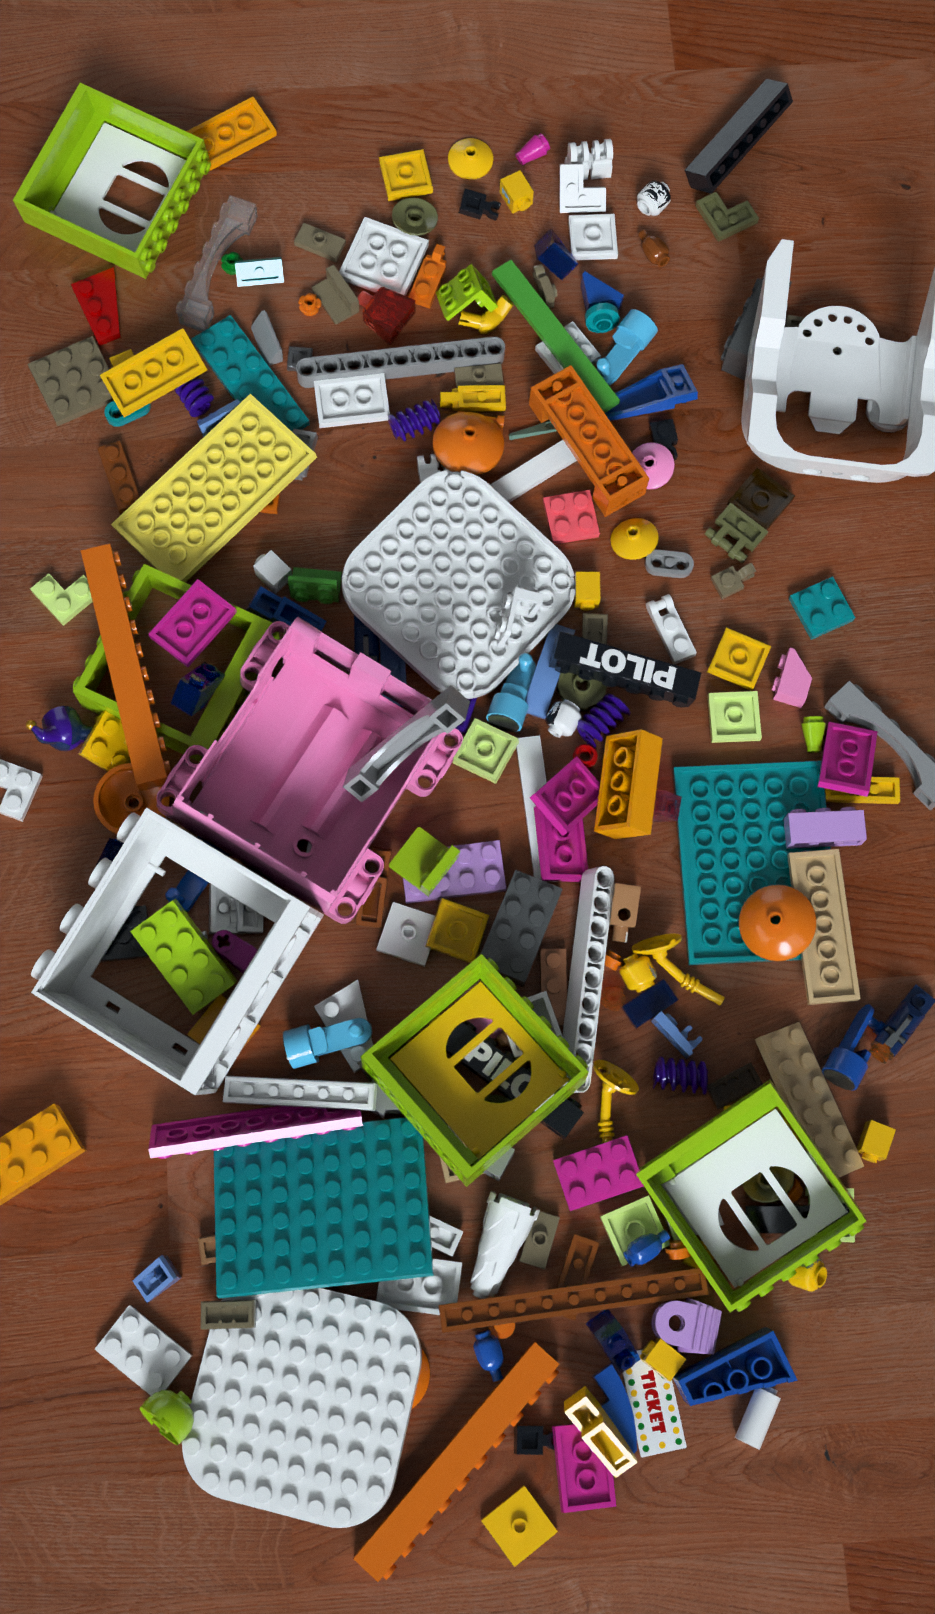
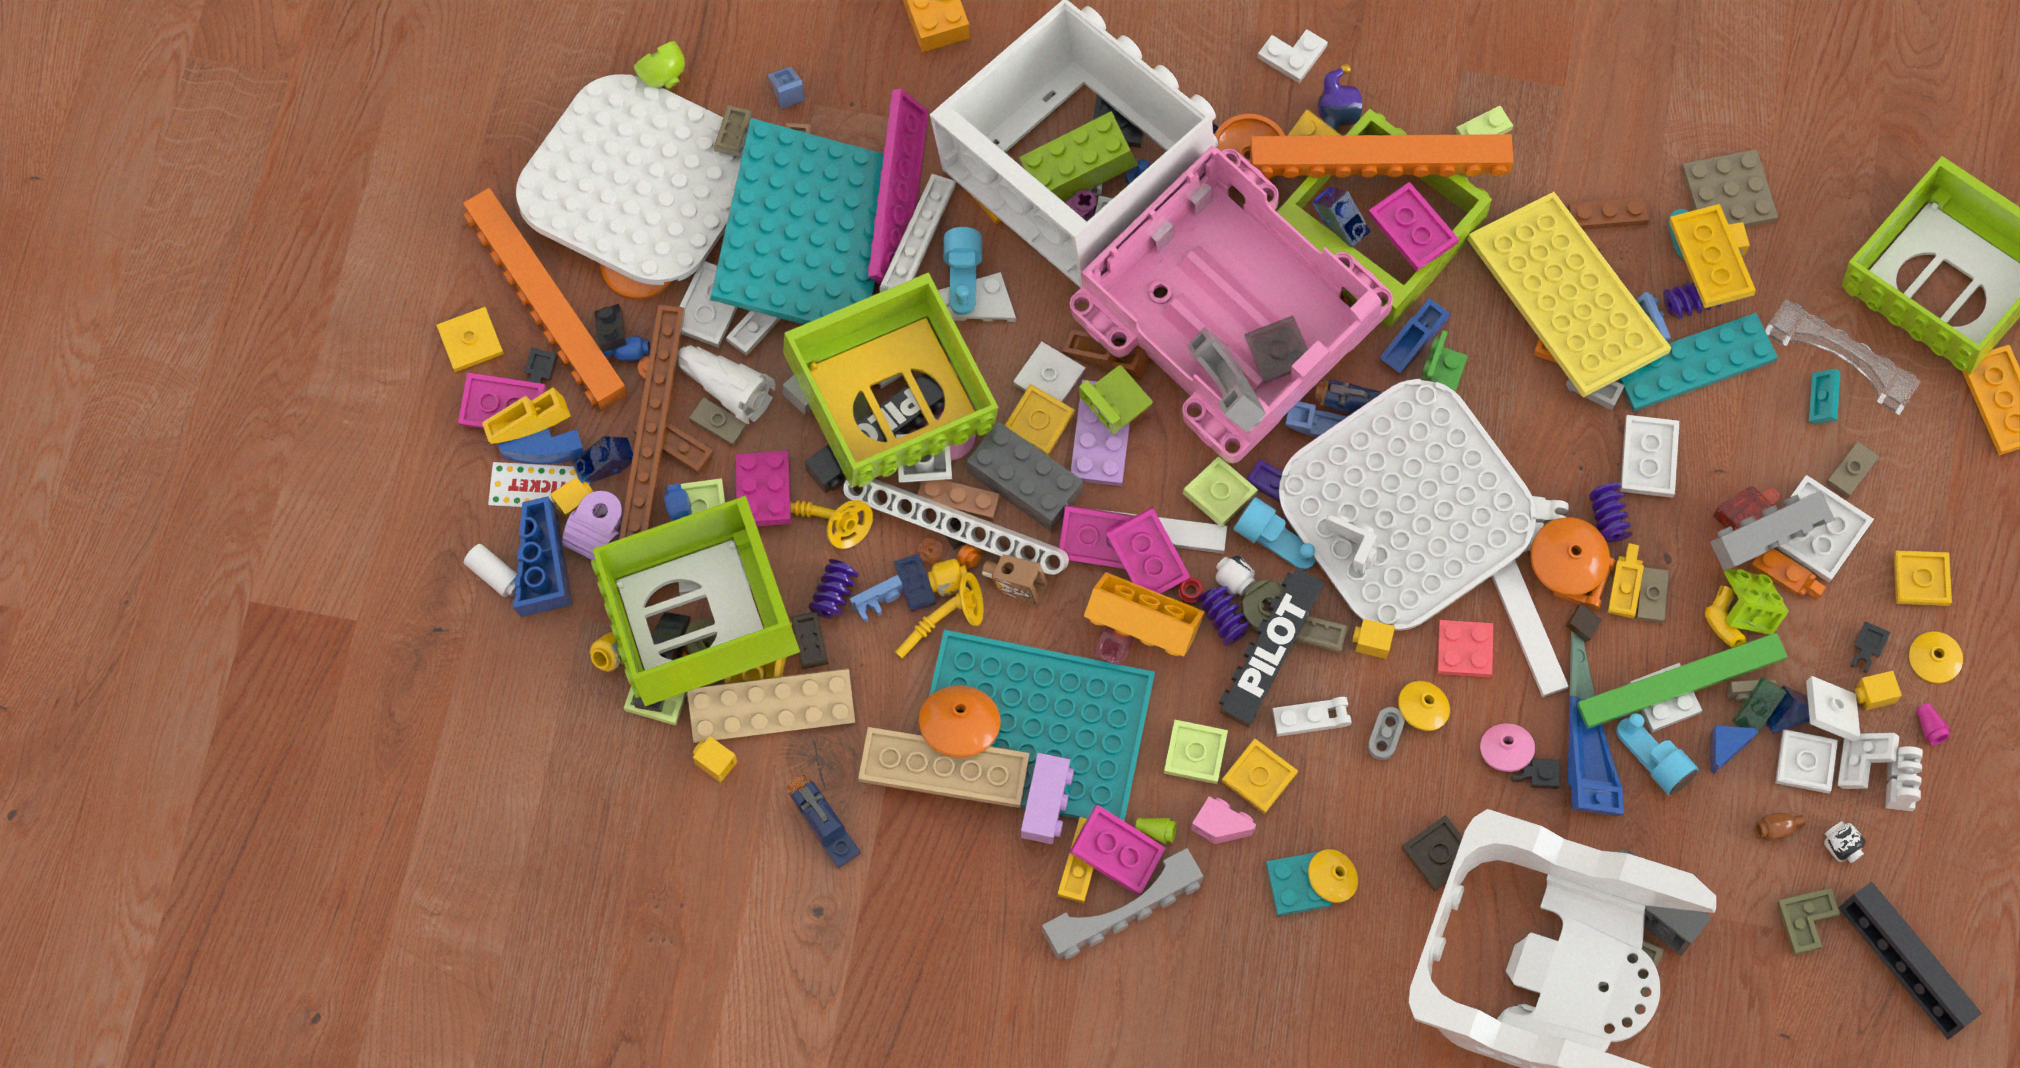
camera: 110 degrees right, 5 degrees down
red wing [71,267,121,346] -> none
white plate [95,1305,193,1395] -> none
green plate [221,252,243,275] -> none
light grey slope [251,310,283,366] -> none
white brick [253,550,292,594] -> none
flat silver tile [287,346,313,373] -> none
light grey beam [296,337,505,388] -> none
orange plate [298,293,321,316] -> none
dark tan panel [312,264,359,324] -> none
olive dish [392,198,438,235] -> none
medium blue slope [525,624,575,719] -> none
orange plate [529,365,650,517] -> none
teal plate [585,303,620,333] -> none
olive plate [705,503,768,564] -> none
dark tan plate [711,563,756,600] -> none
blue piece [822,1004,885,1091] -> none
none -> black plate [594,304,627,352]
none -> clear smoke plate [1244,315,1308,384]
none -> yellow dish [1308,849,1358,903]
none -> dark brown tile [1566,604,1602,642]
none -> light grey wedge [1710,491,1835,571]
none -> clear green plate [1732,677,1786,736]
none -> white plate [1806,676,1860,742]

